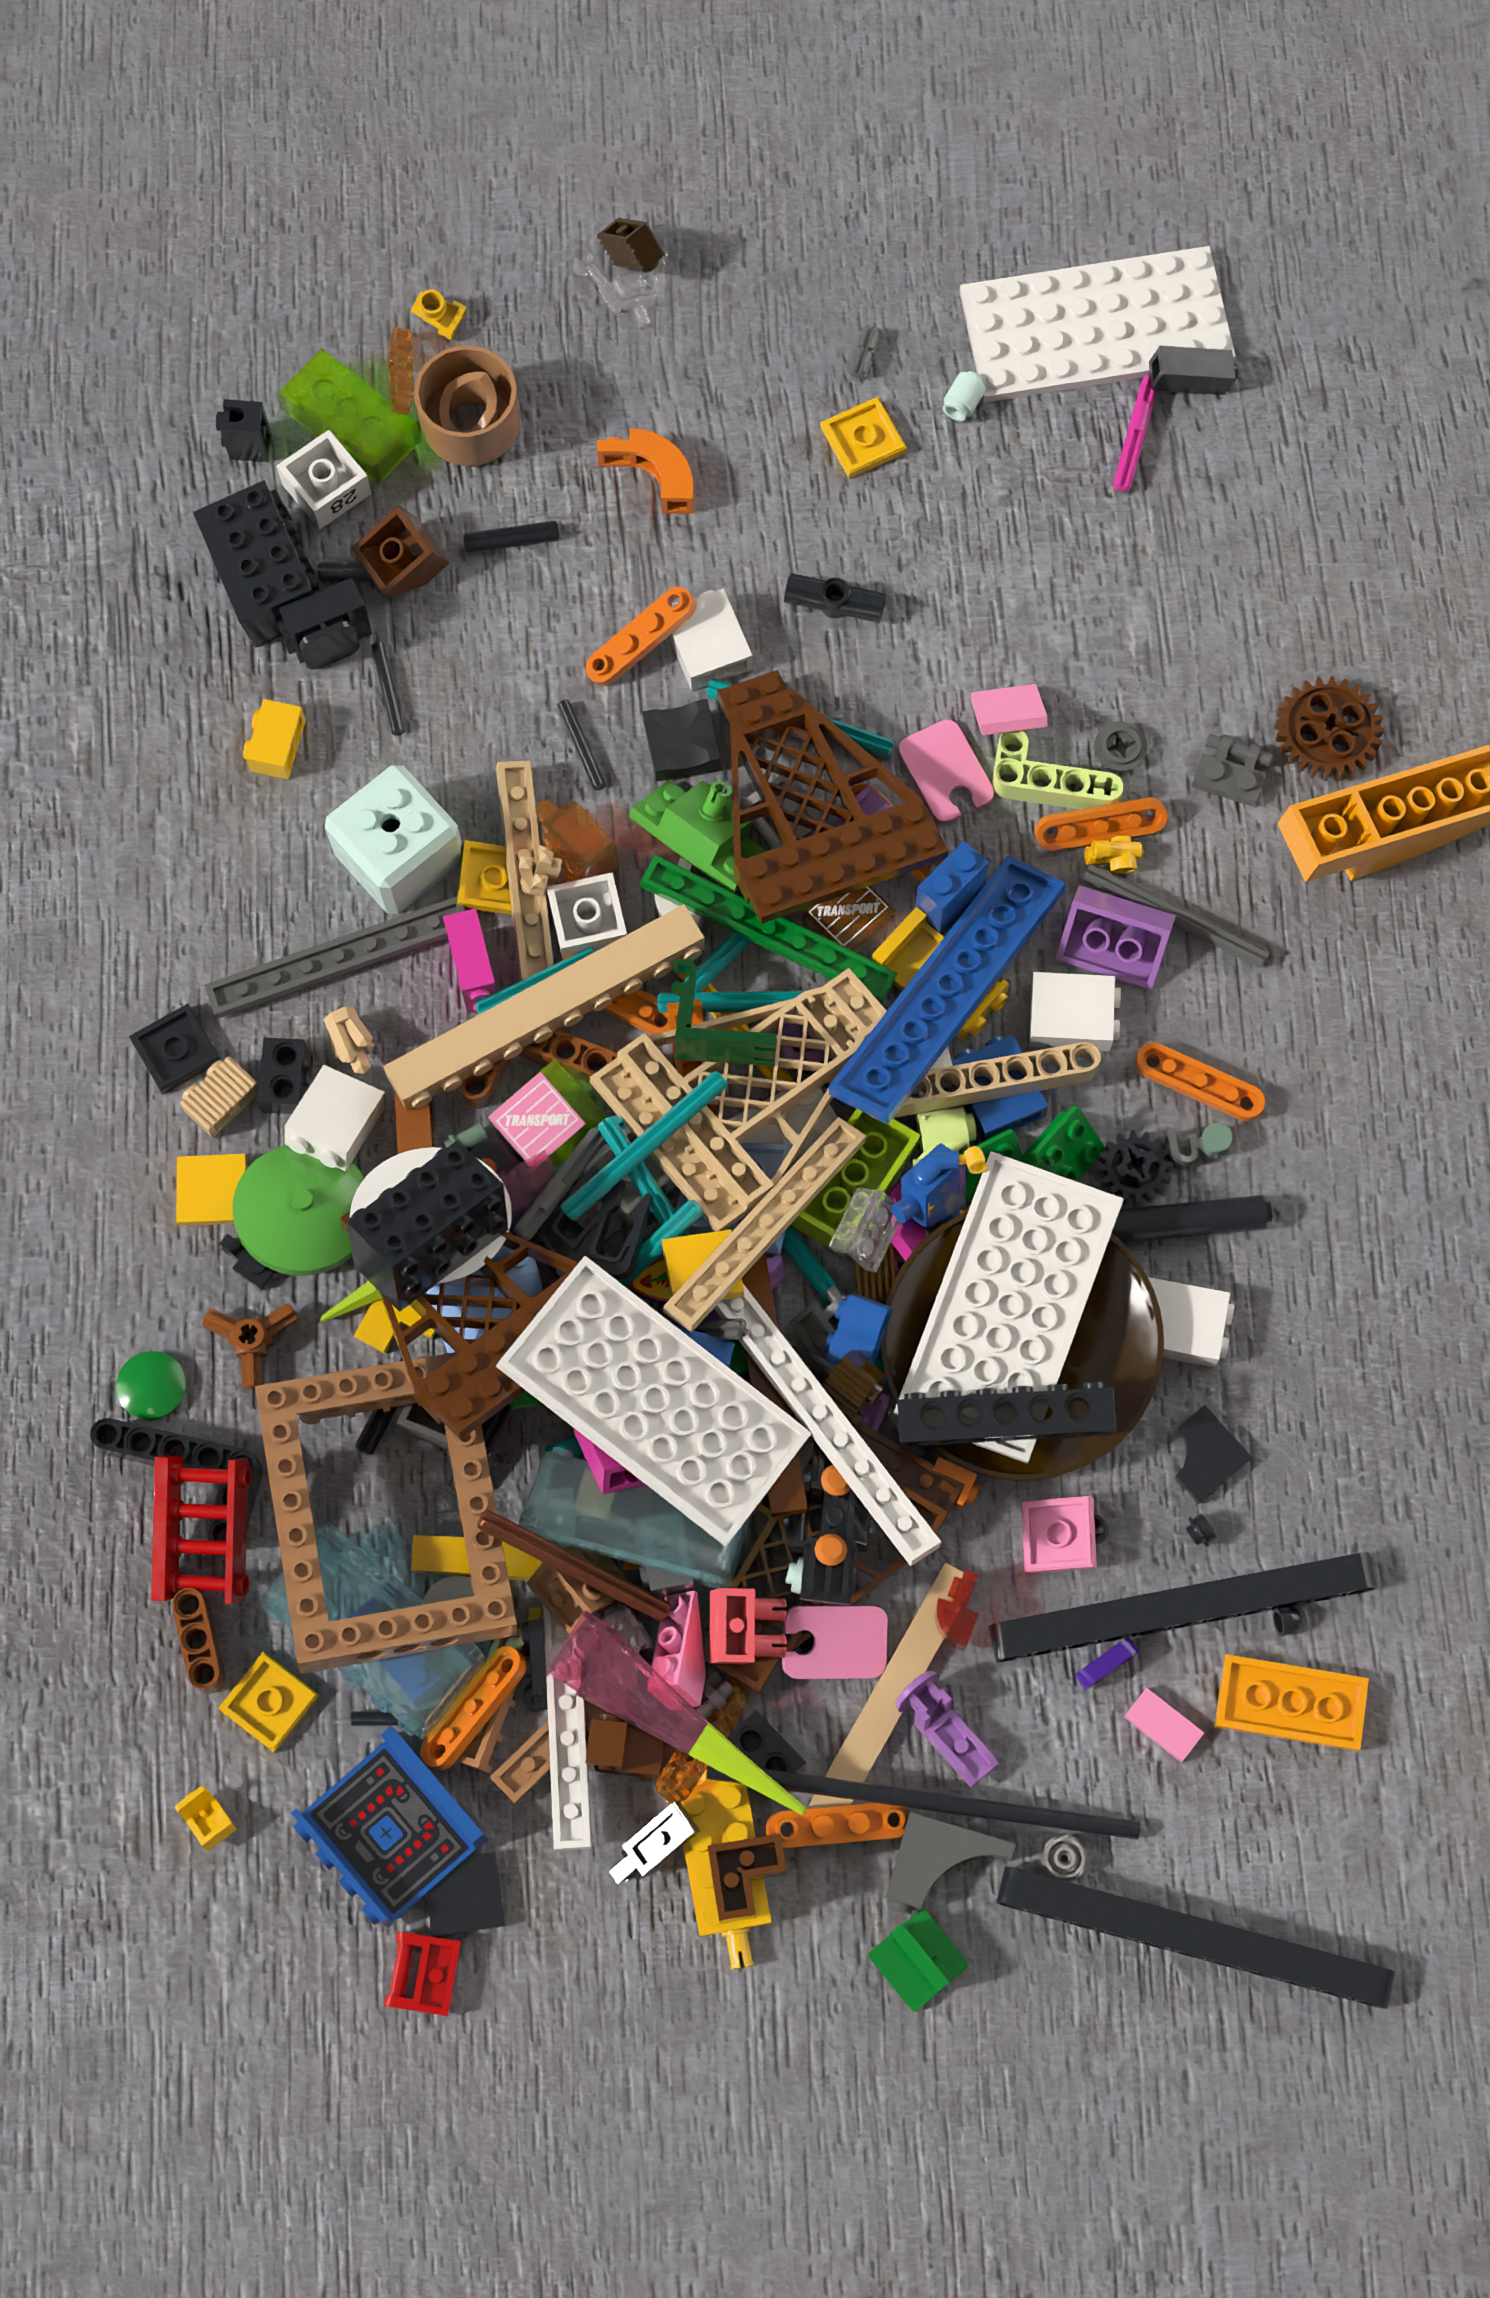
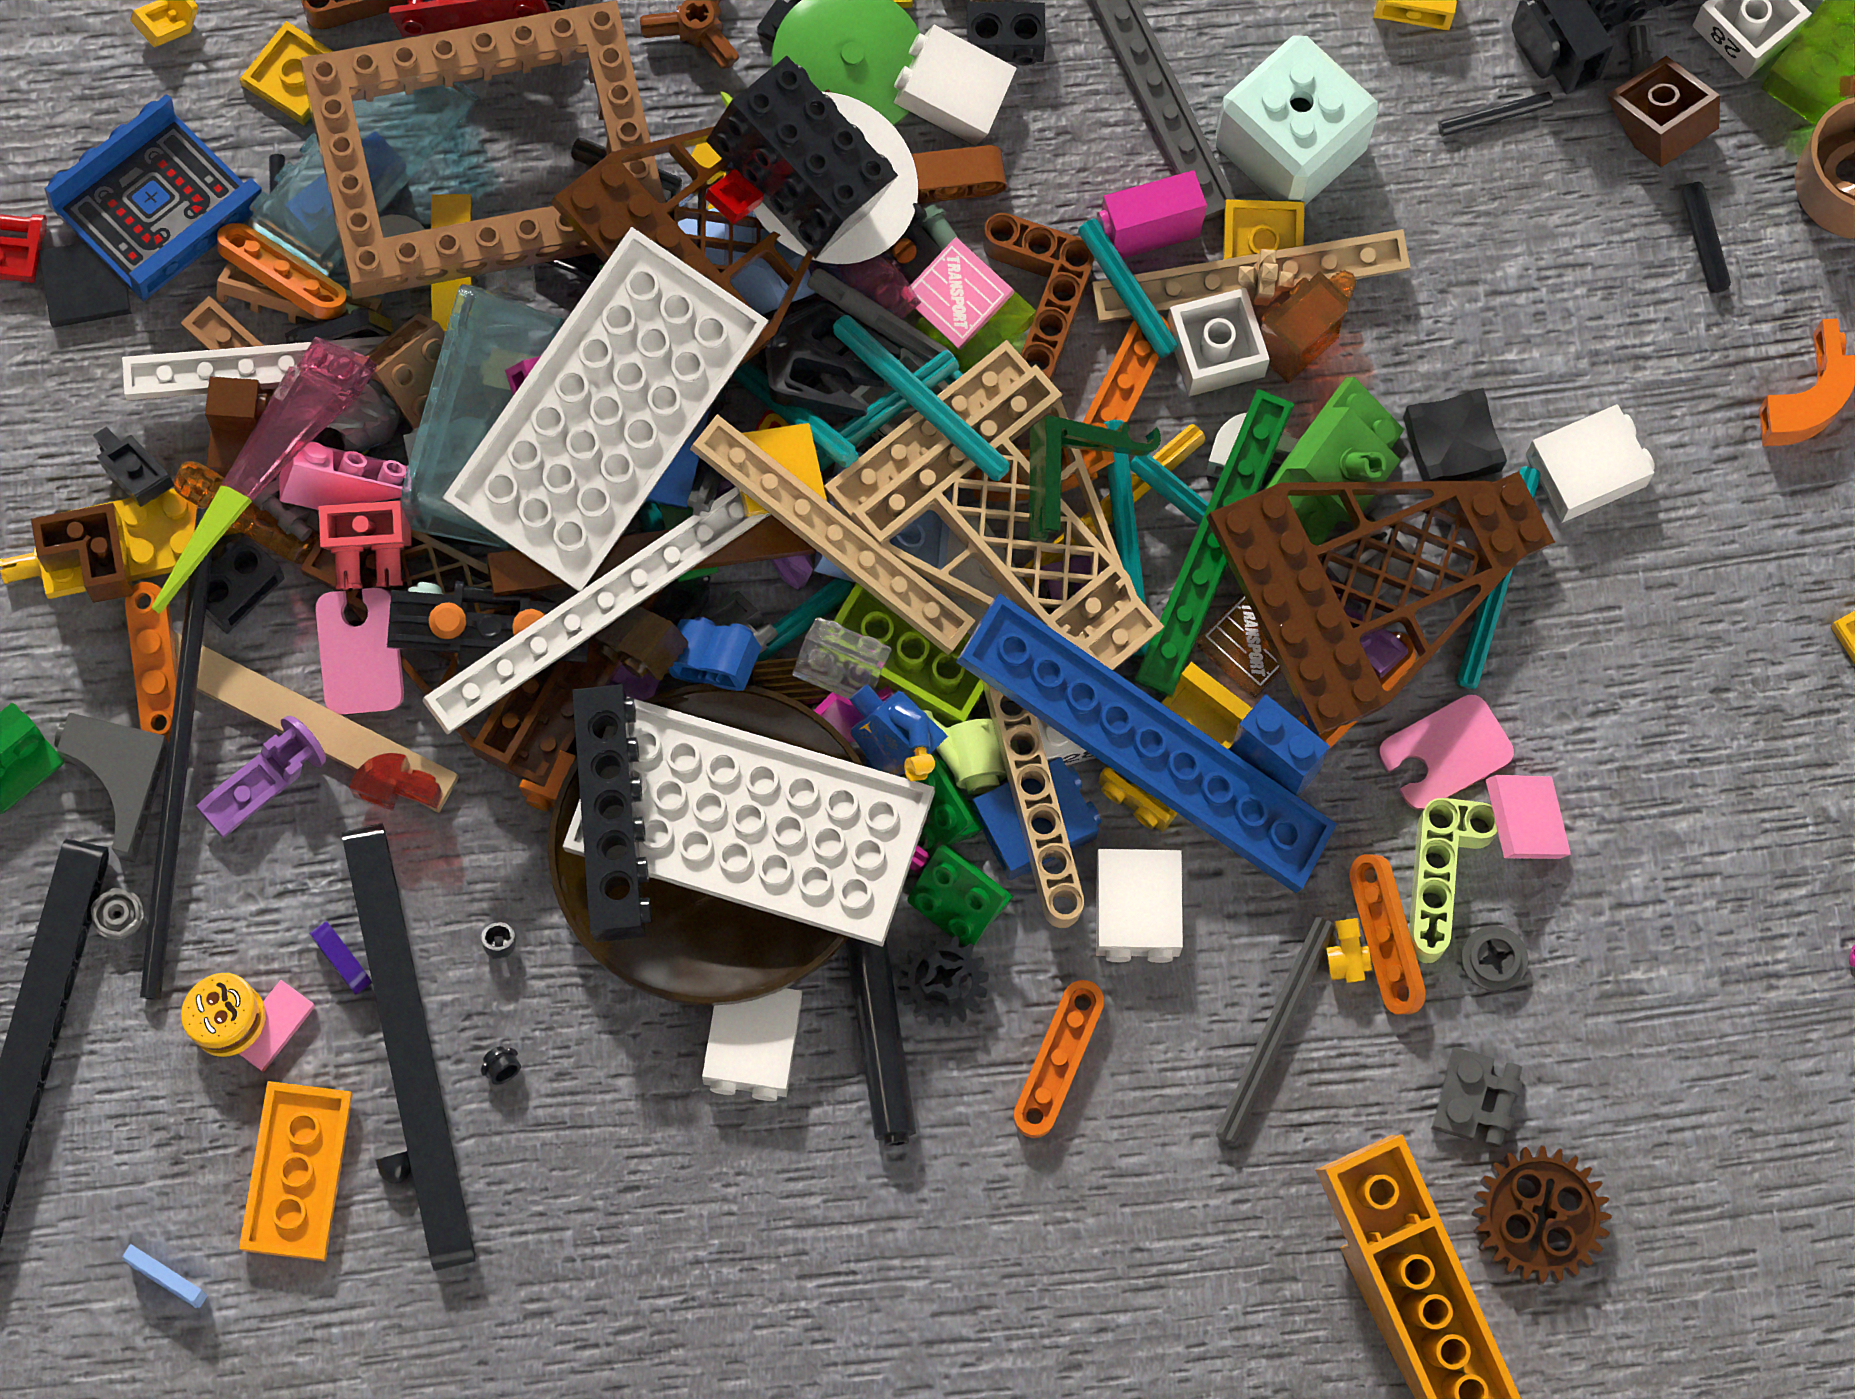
camera: 80 degrees right, 0 degrees up
tan rock [324,1007,375,1074] -> none
tan brick [383,904,705,1111] -> none
copper axle [477,1510,671,1621] -> none
black bar [557,699,606,791] -> none
orange plate [586,587,696,686] -> none
black piece [784,573,886,623] -> none
bright pink tile [1022,1496,1097,1574] -> none
medium lavender slope [1055,885,1176,990] -> none
leg [1164,1122,1232,1170] -> none
black tile [1175,1405,1252,1504] -> none
none -> light blue tile [122,1244,208,1308]
none -> yellow head [181,973,266,1057]
none -> red plate [705,169,764,224]

